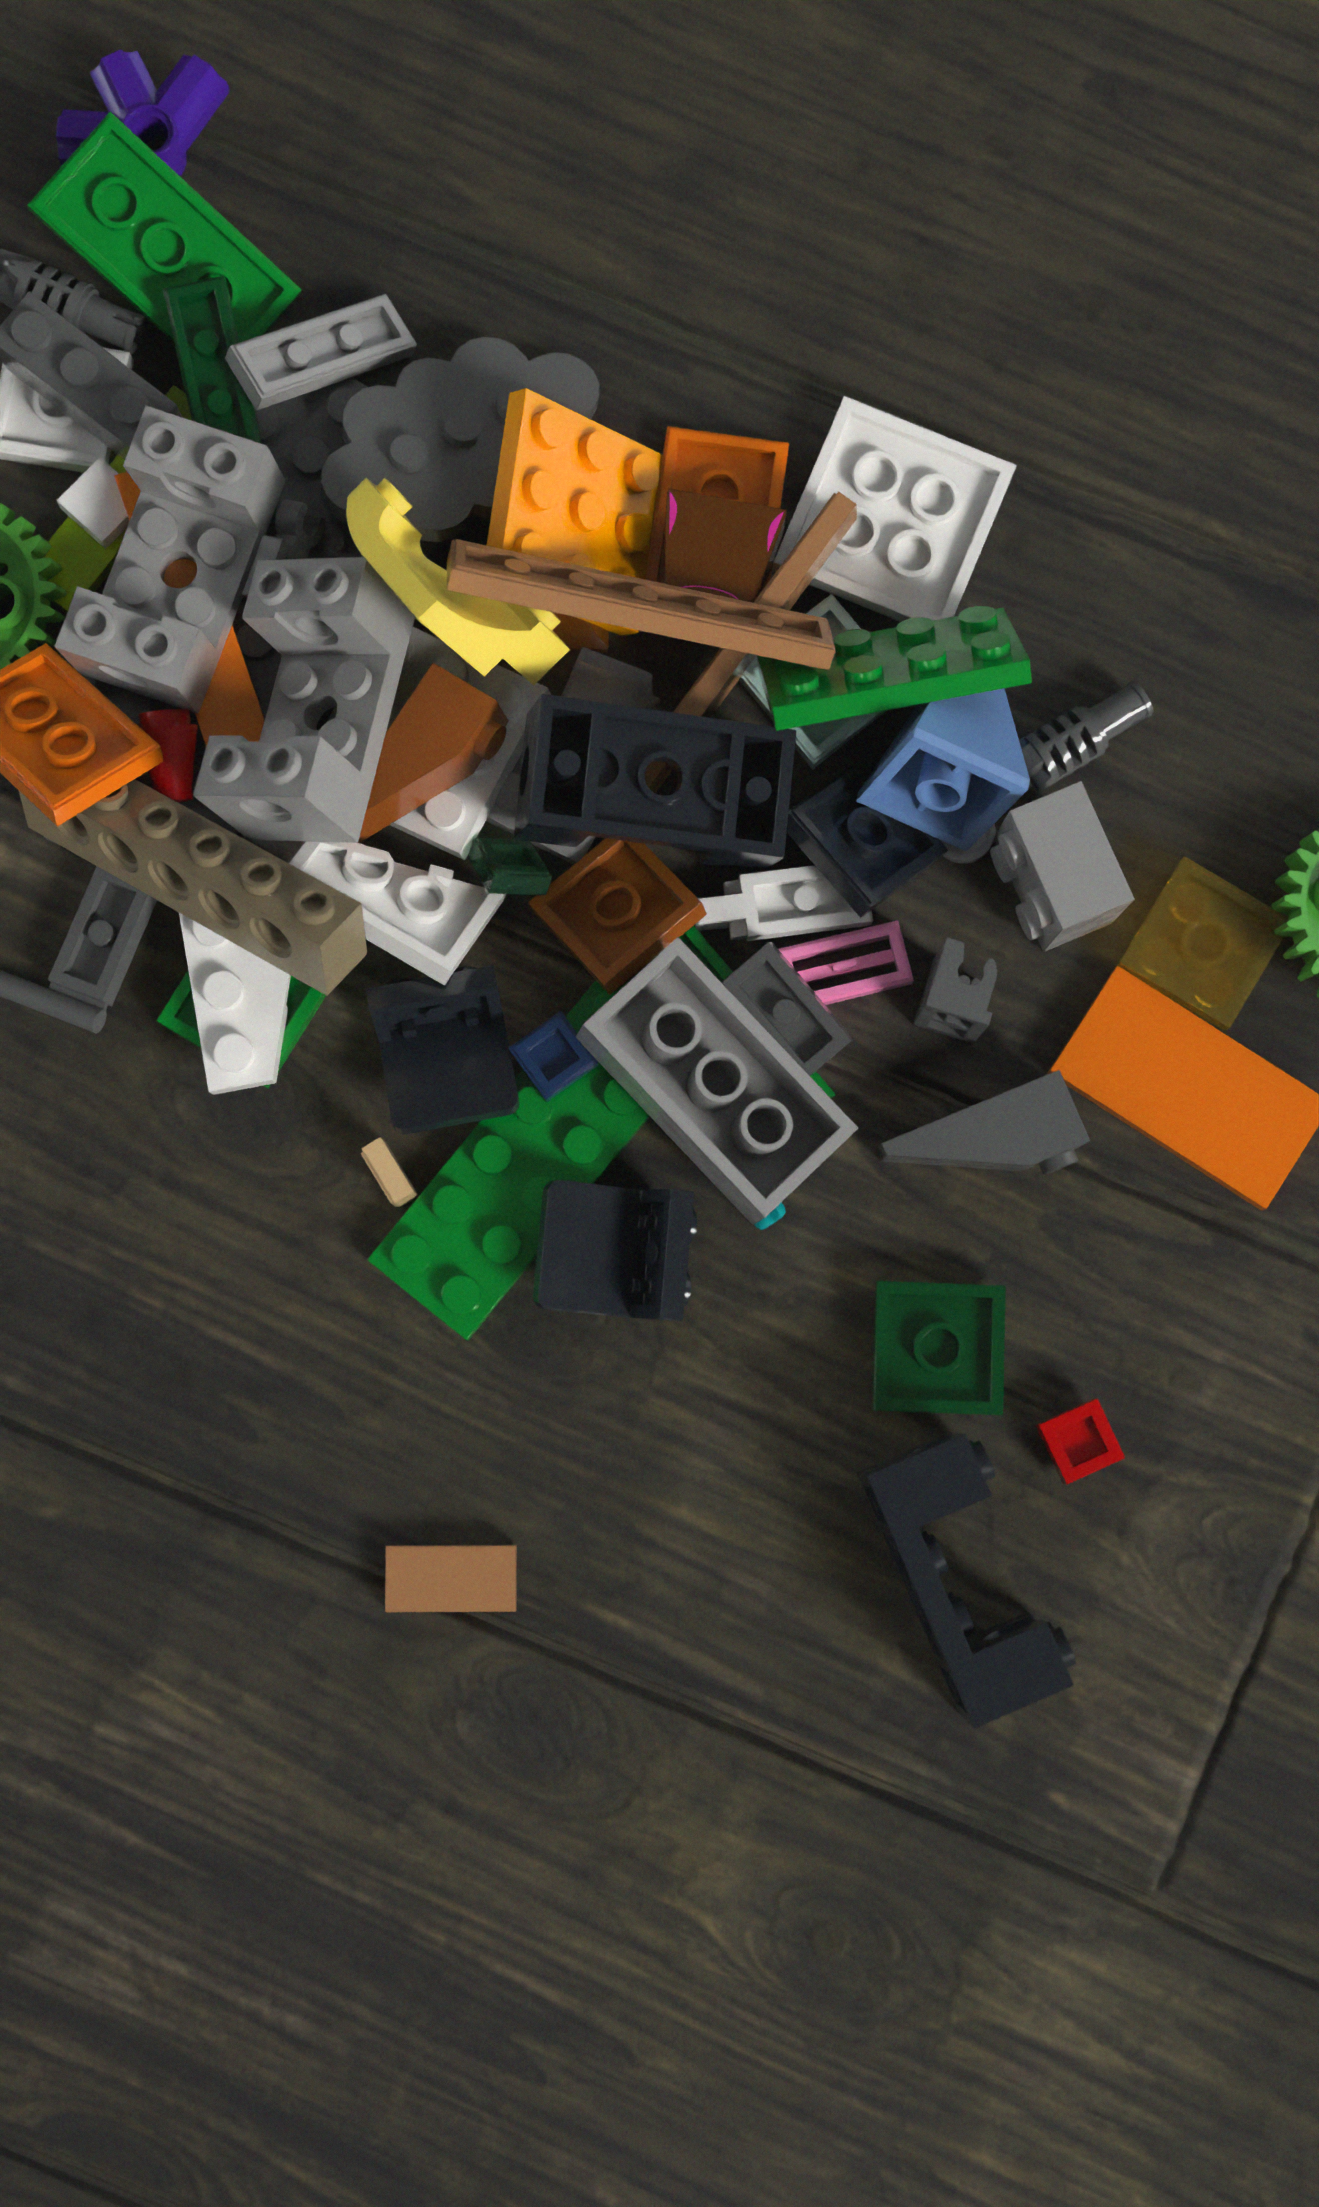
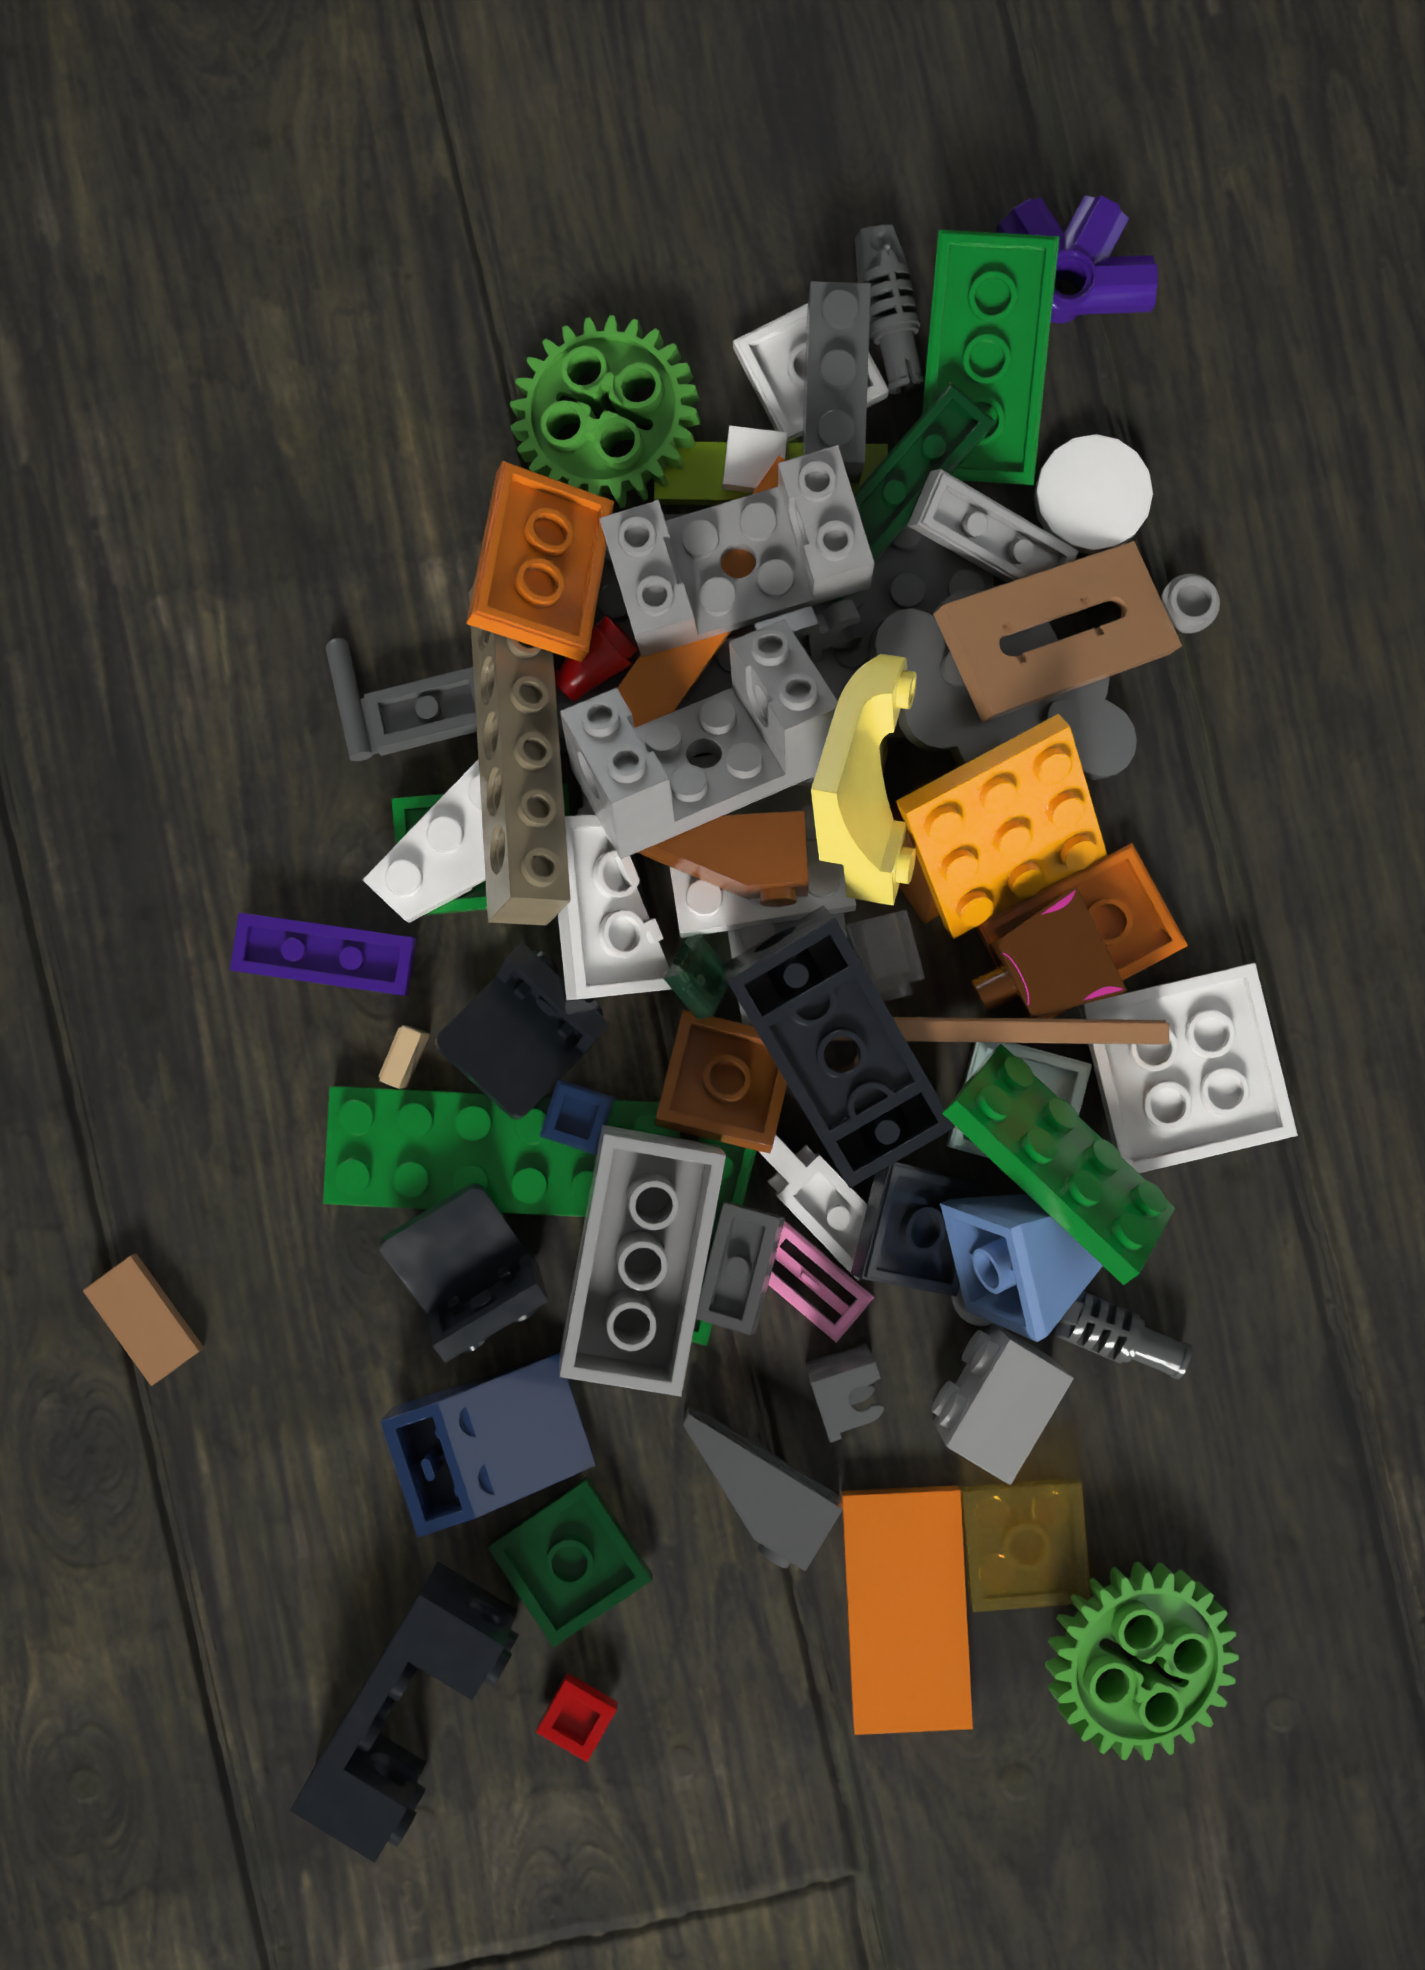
camera: 60 degrees right, 5 degrees up
medium nougat tile [447,539,836,670] -> none
none -> dark purple plate [230,912,417,996]
none -> dark blue slope [380,1352,596,1537]
none -> medium nougat piece [933,541,1182,723]
none -> white tile [1033,434,1153,555]
none -> light grey plate [1160,574,1220,633]

